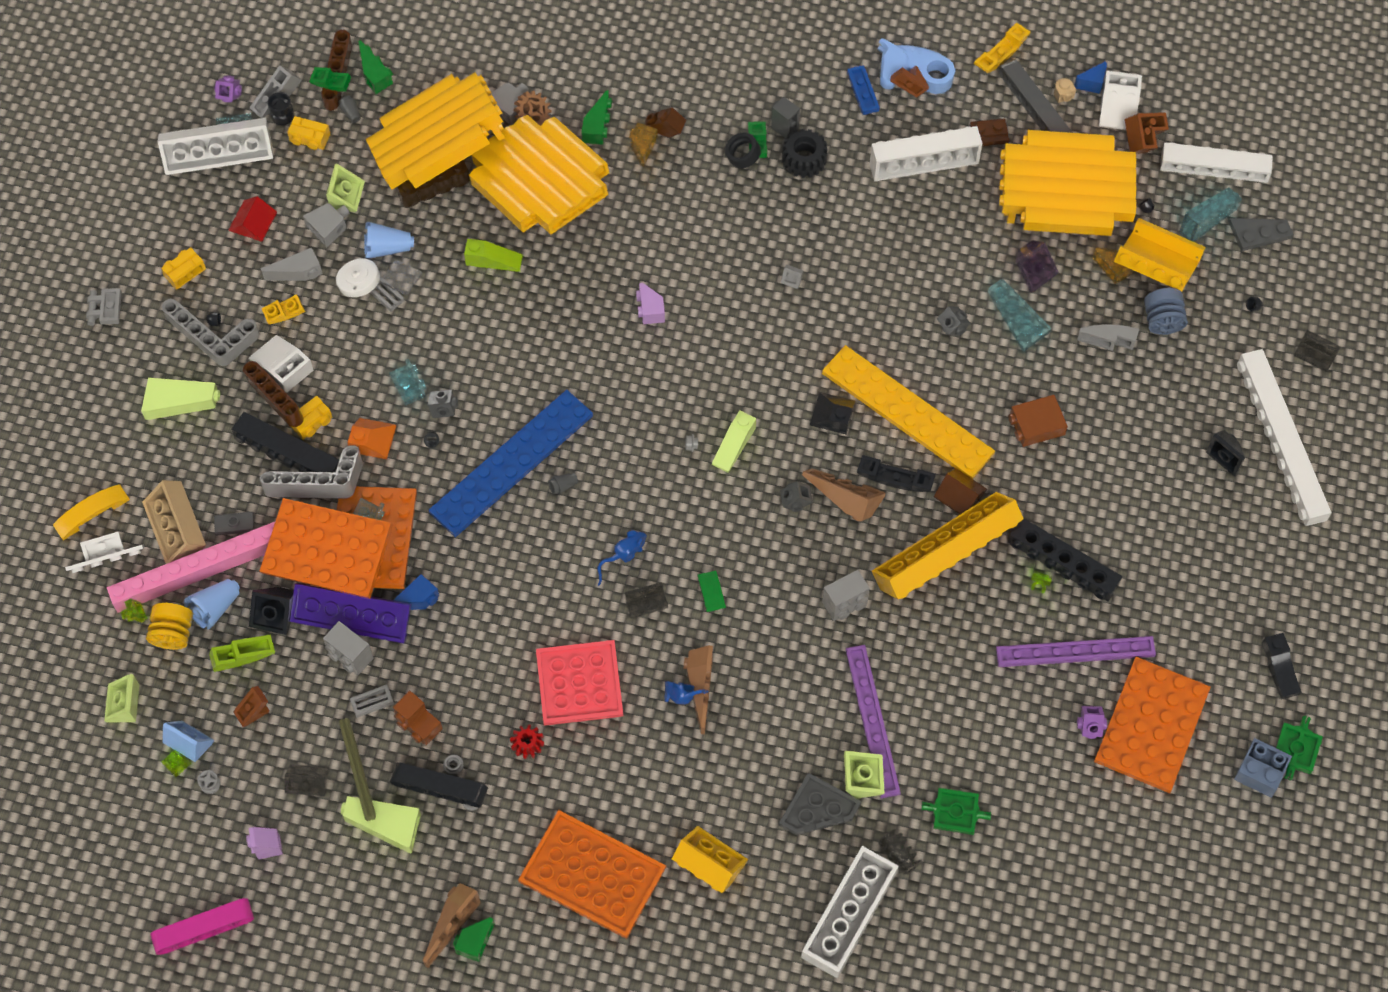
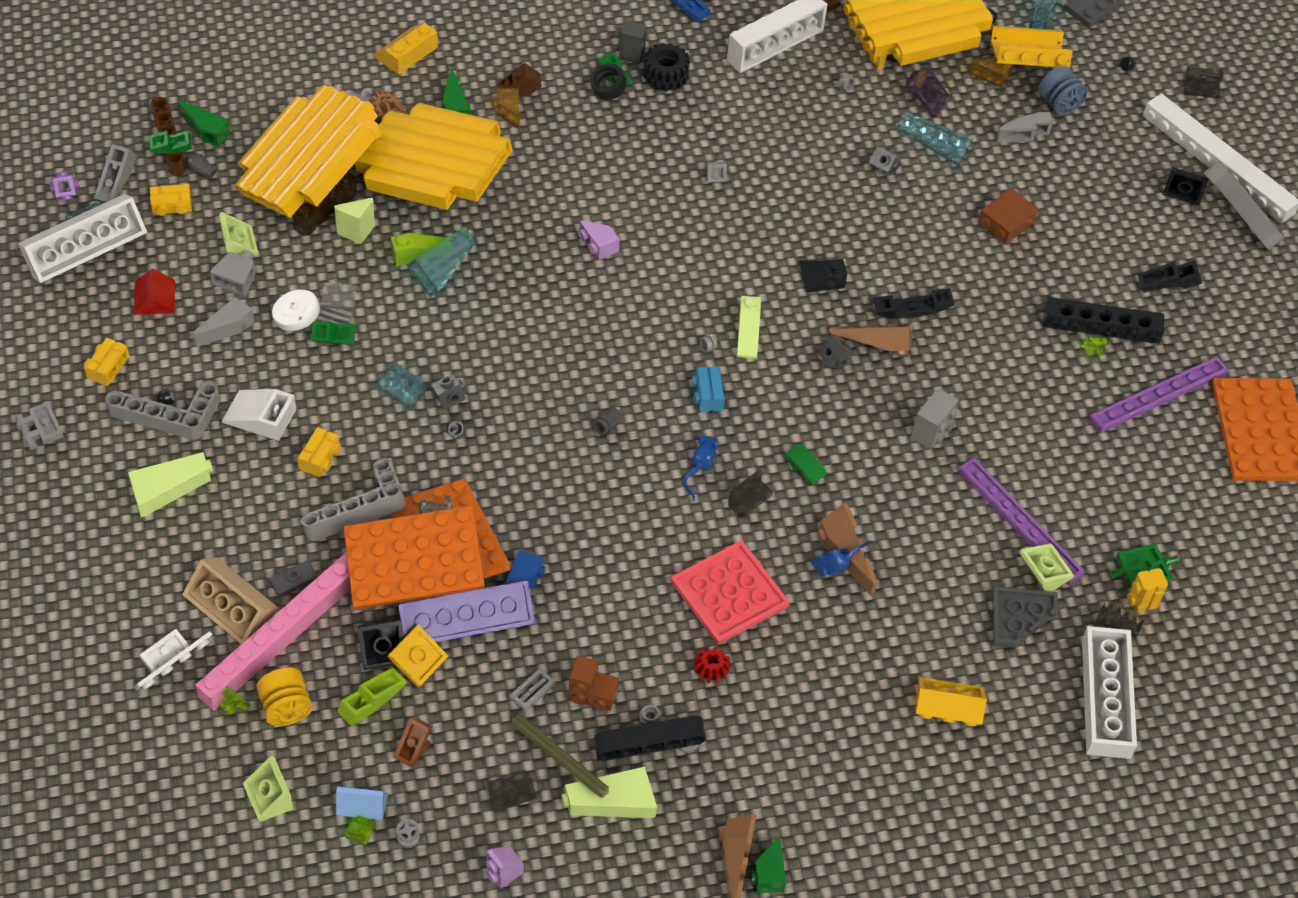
camera: 30 degrees left, 10 degrees down
yellow slope [53,484,130,540] -> none
light blue cone [184,579,240,630] -> none
black brick [231,412,339,472] -> none
reddish brown beam [243,361,304,427] -> none
yellow slope [261,294,306,324] -> none
black wheel [267,92,294,125] -> none
light grey brick [323,621,374,676] -> none
orange slope [347,418,397,459] -> none
light blue cone [364,222,414,259] -> none
blue plate [428,390,593,537] -> none
orange plate [518,810,666,939] -> none
yellow plate [822,345,995,479] -> none
yellow brick [872,492,1023,599] -> none
reddish brown slope [934,468,987,514] -> none
medium lavender brick [1077,706,1107,739] -> none
none -> green slope [310,321,356,345]
none -> yellowish green slope [334,198,375,244]
none -> yellow slope [373,23,438,75]
none -> yellow plate [387,625,448,688]
none -> clear light blue slope [407,227,476,298]
none -> dark azure brick [692,366,725,412]
none -> light grey plate [839,73,855,91]
none -> yellow brick [1127,568,1168,612]
none -> black slope [1137,260,1203,293]
none -> light grey beam [1204,160,1284,250]

